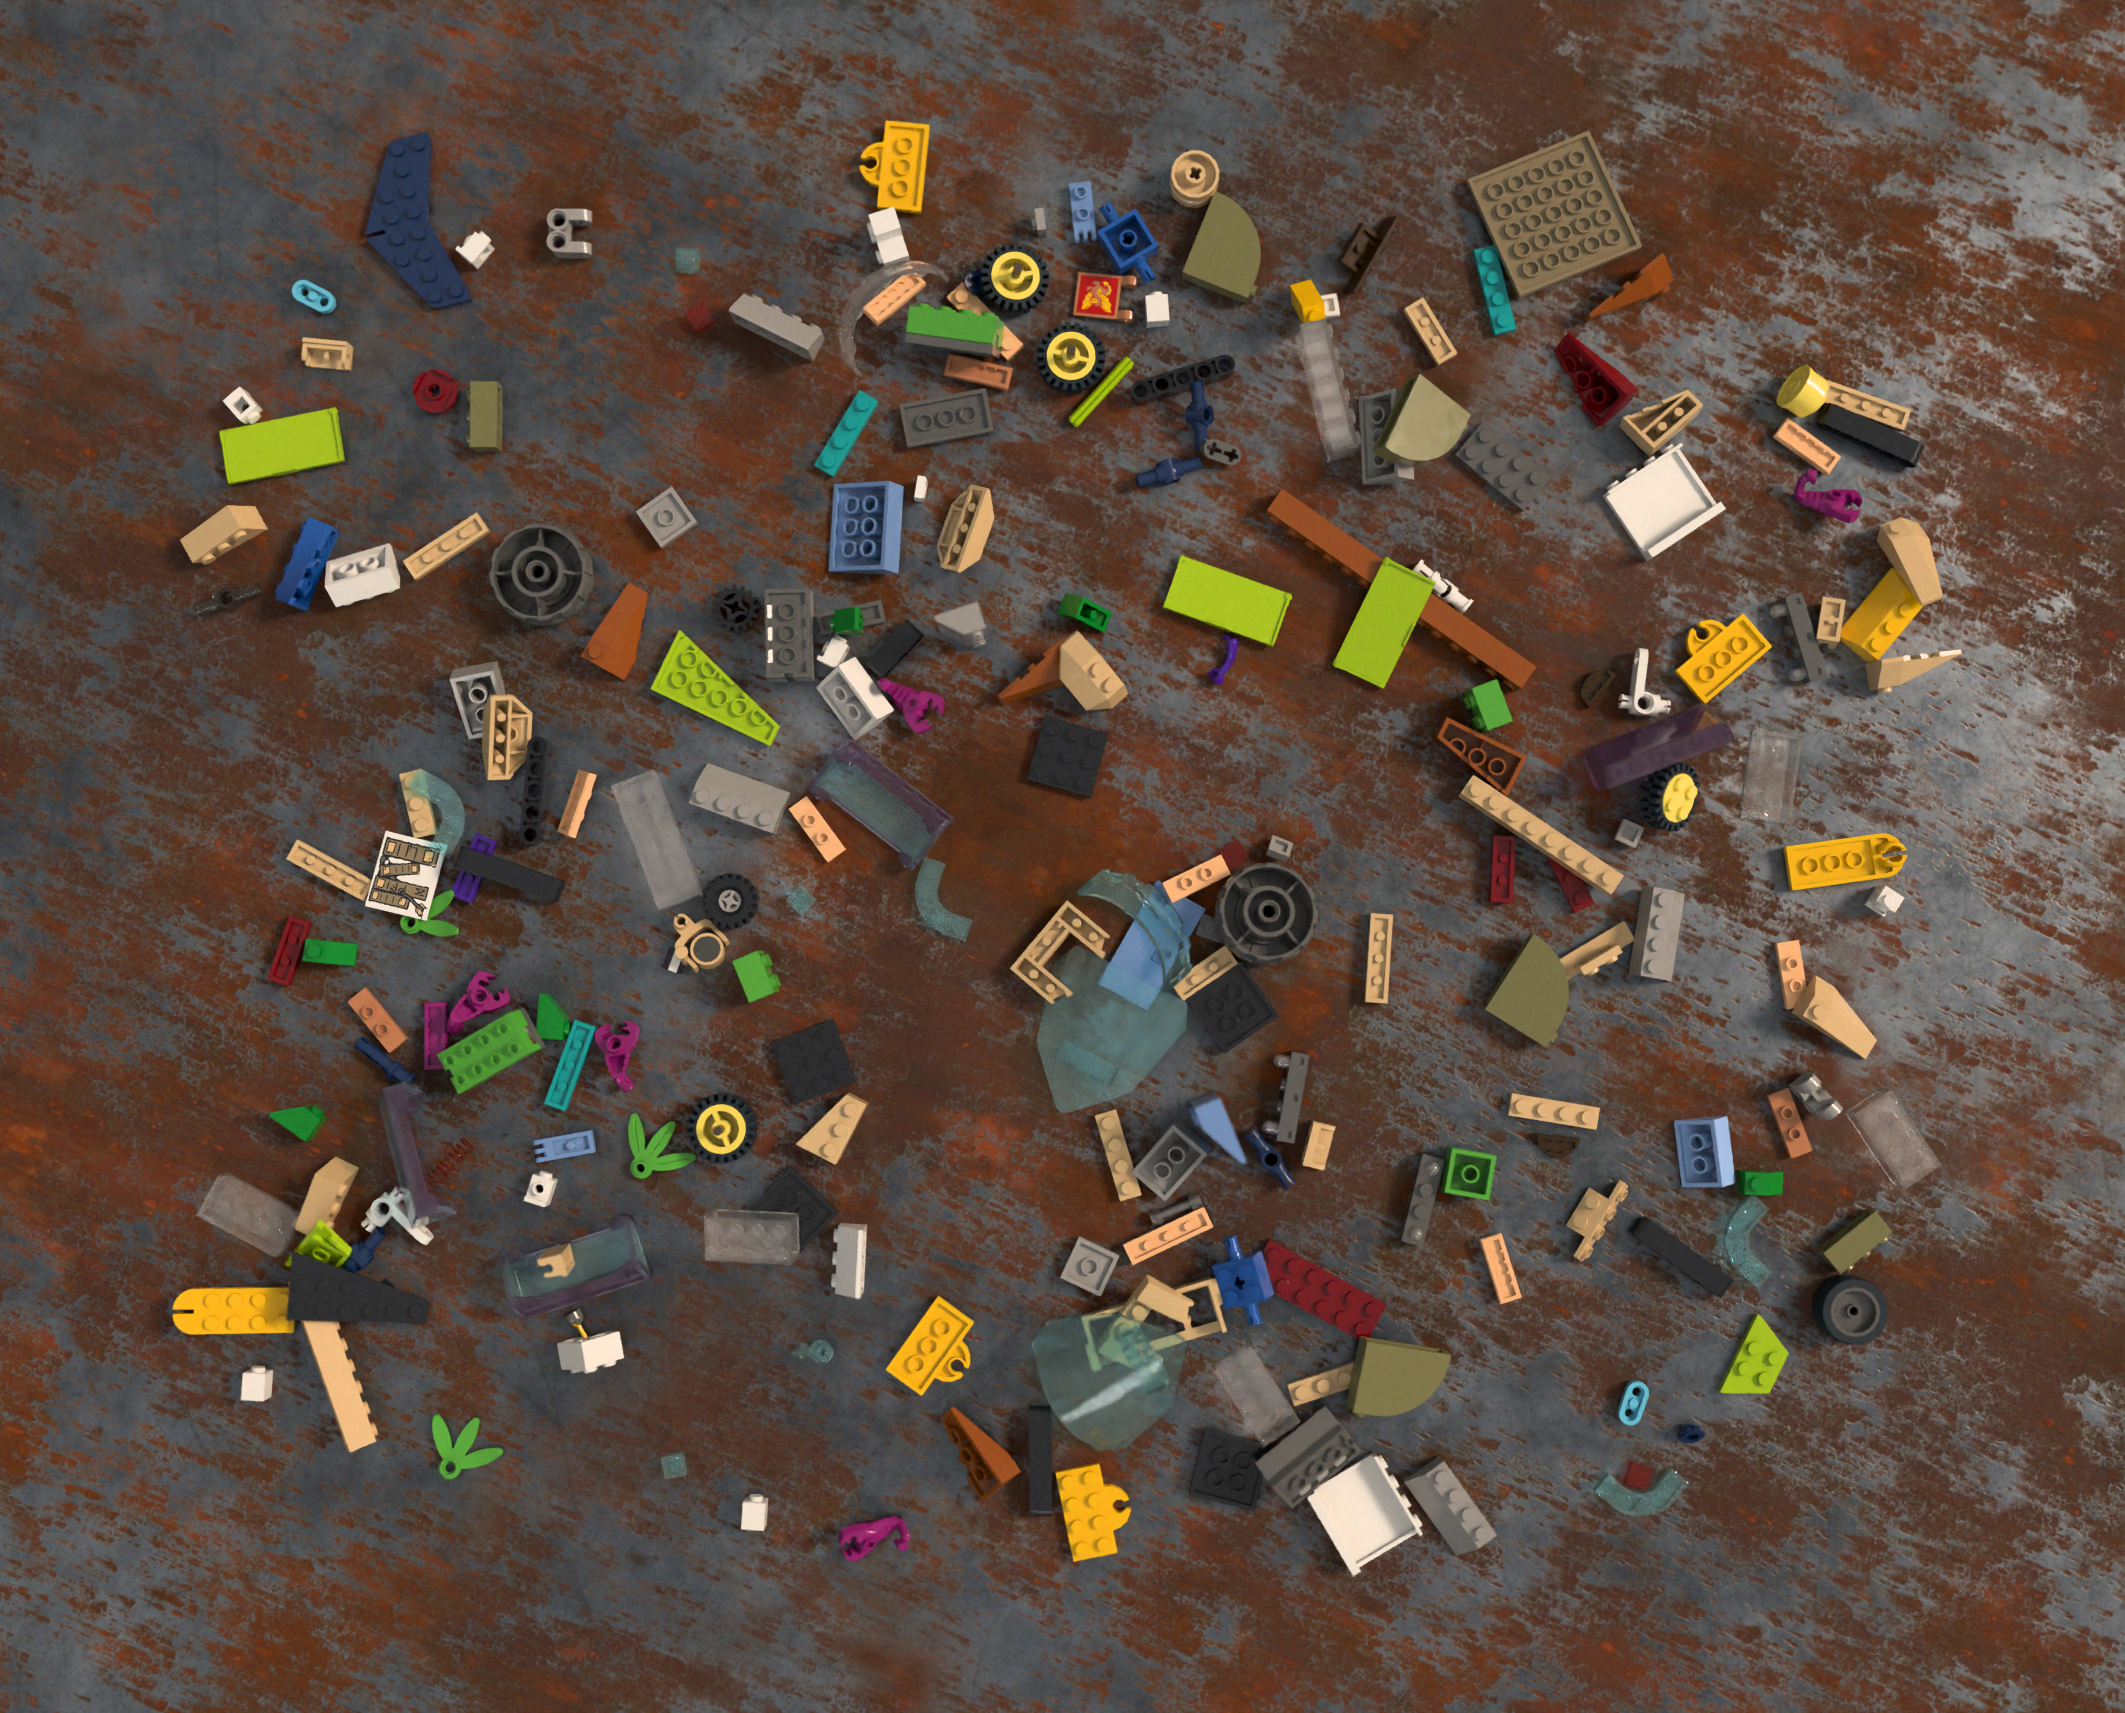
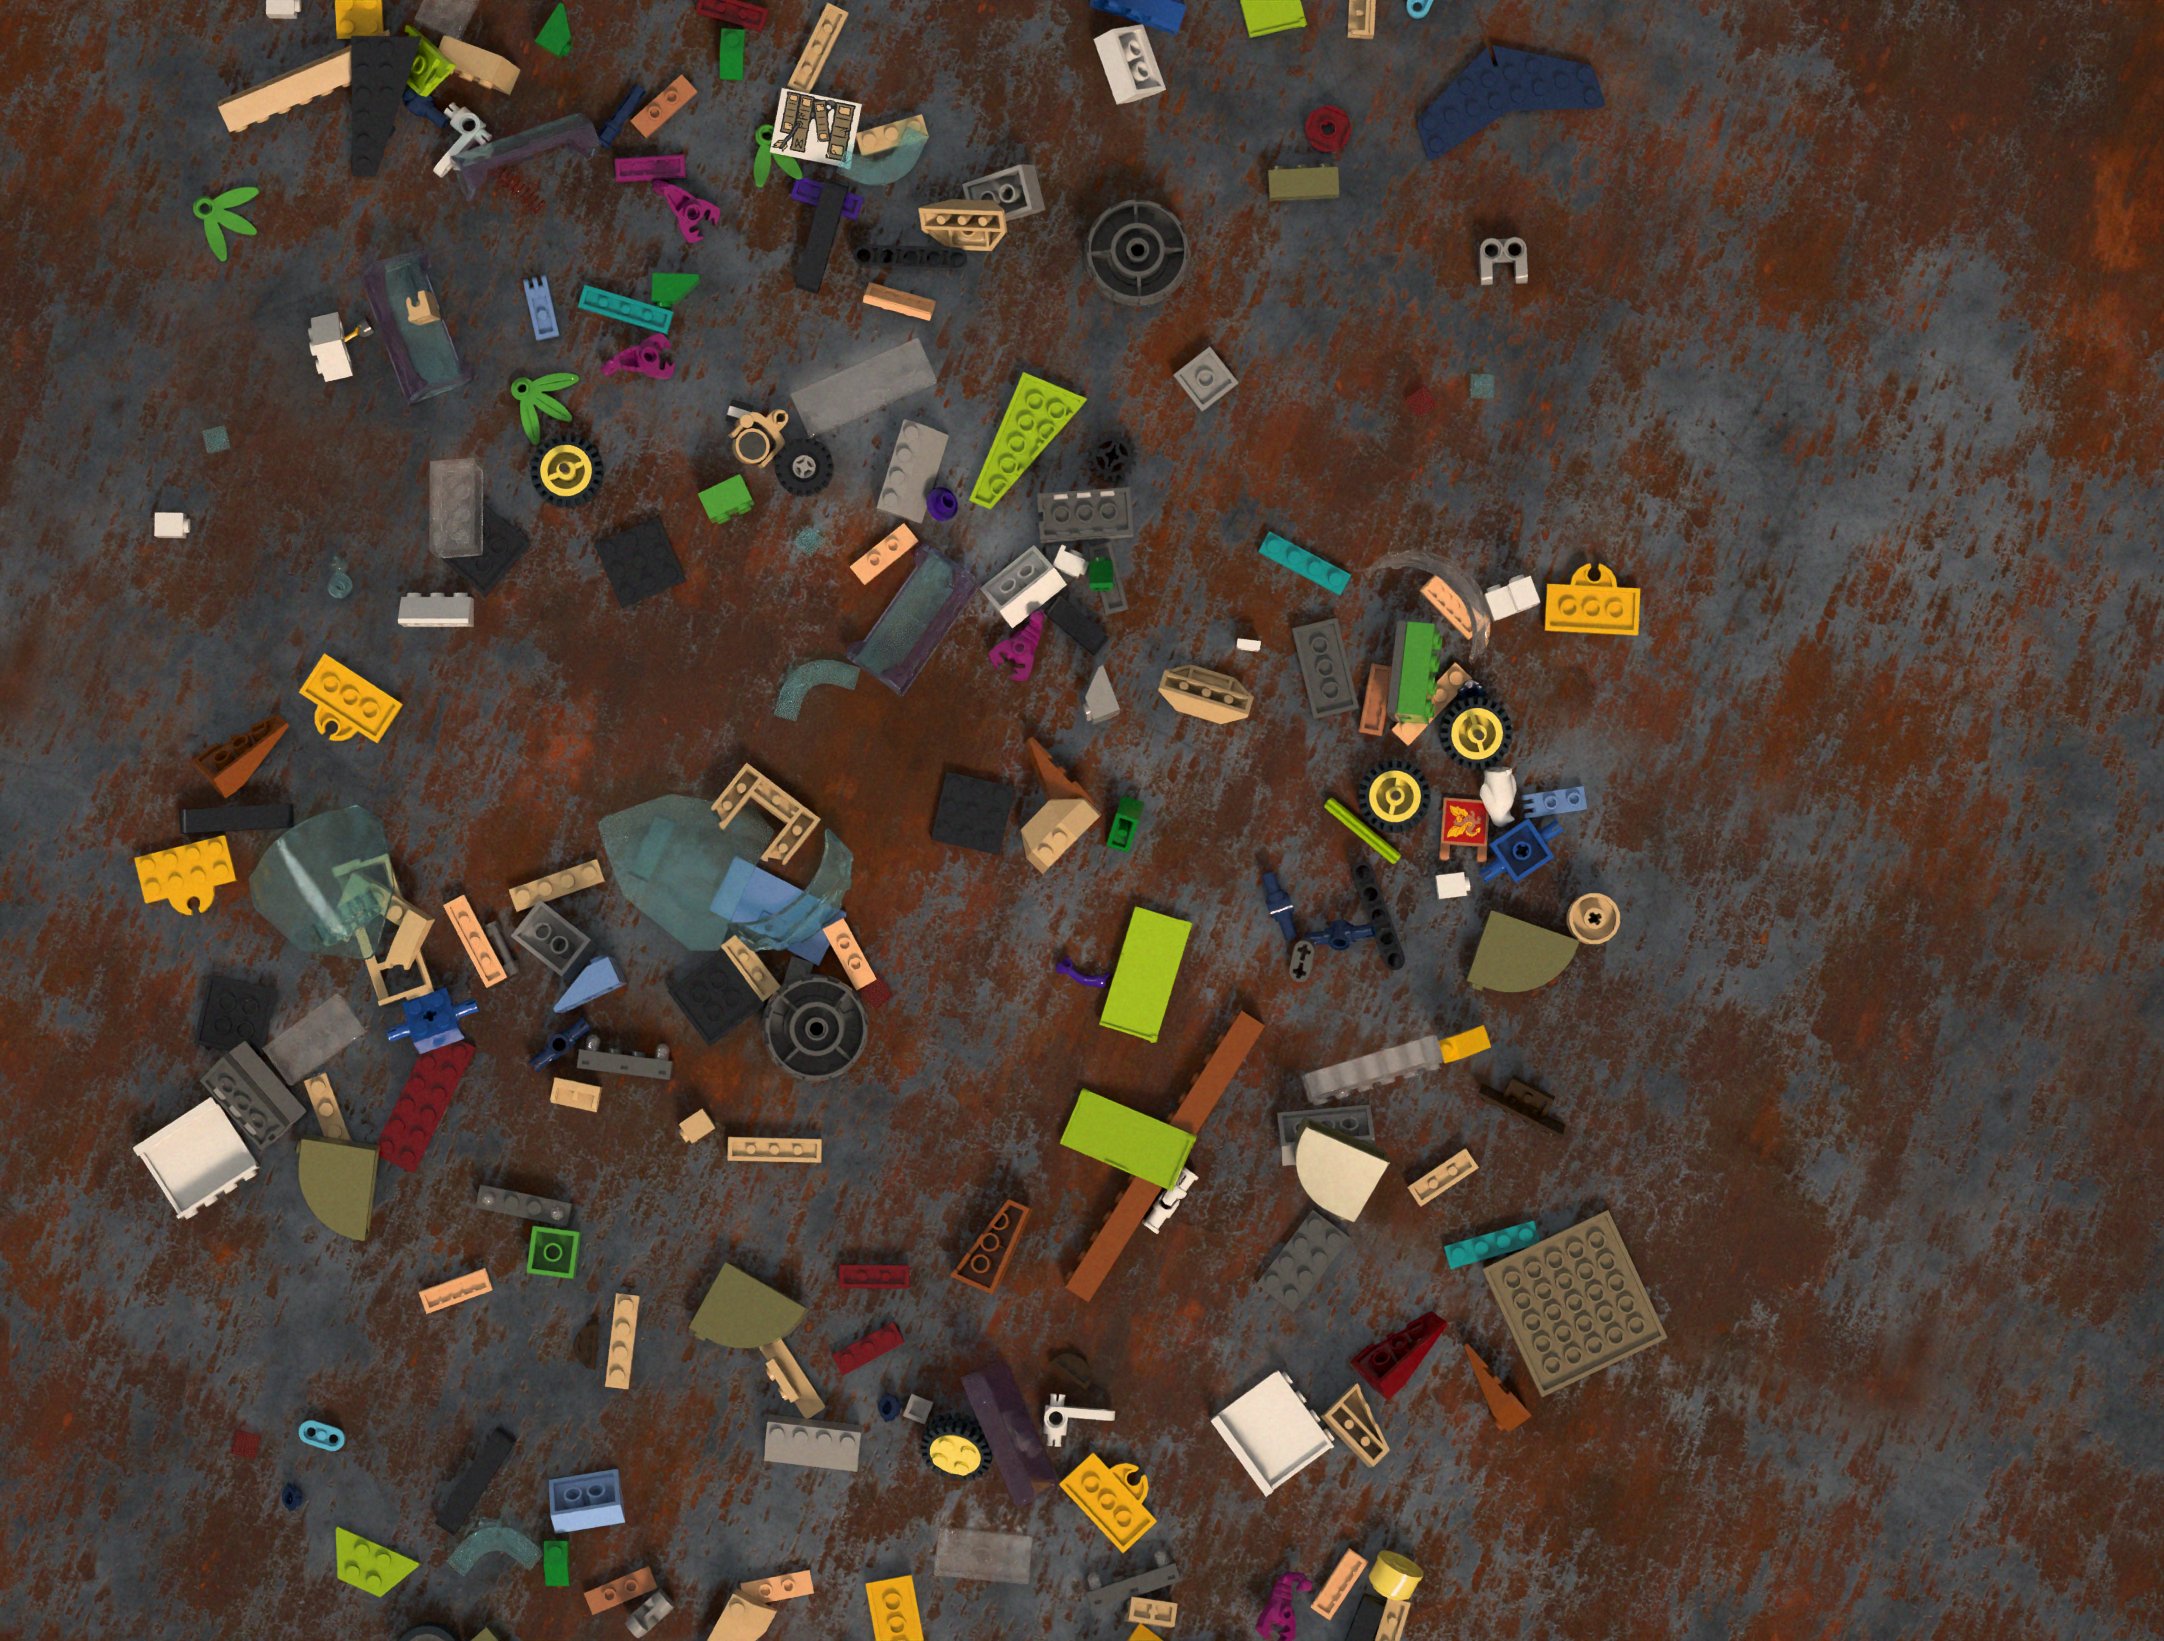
camera: 85 degrees right, 0 degrees up
tan plate [403,512,490,581] -> none
bright green piece [437,1008,546,1094] -> none
white brick [455,231,494,269] -> none
white brick [523,1171,558,1207] -> none
dark orange wedge [581,582,649,680] -> none
light grey slope [729,294,825,362] -> none
tan wedge [796,1093,868,1165] -> none
medium blue slope [829,481,904,574] -> none
magenta animal [838,1516,911,1562] -> none
light grey plate [1031,208,1046,237] -> none
light grey plate [1060,1236,1119,1297] -> none
light grey plate [1266,835,1293,863] -> none
white tile [1321,293,1340,319] -> none
light grey slope [1404,1455,1497,1556] -> none
tan brick [1458,775,1624,896] -> none
bright green brick [1463,679,1513,734] -> none
tan bracket [1566,1180,1628,1261] -> none
clear light blue plate [1593,1467,1689,1516] -> none
none -> tan brick [679,1108,717,1144]
none -> dark blue animal [878,1393,901,1422]
none -> dark purple plate [926,487,958,522]
none -> white animal [1480,767,1516,827]

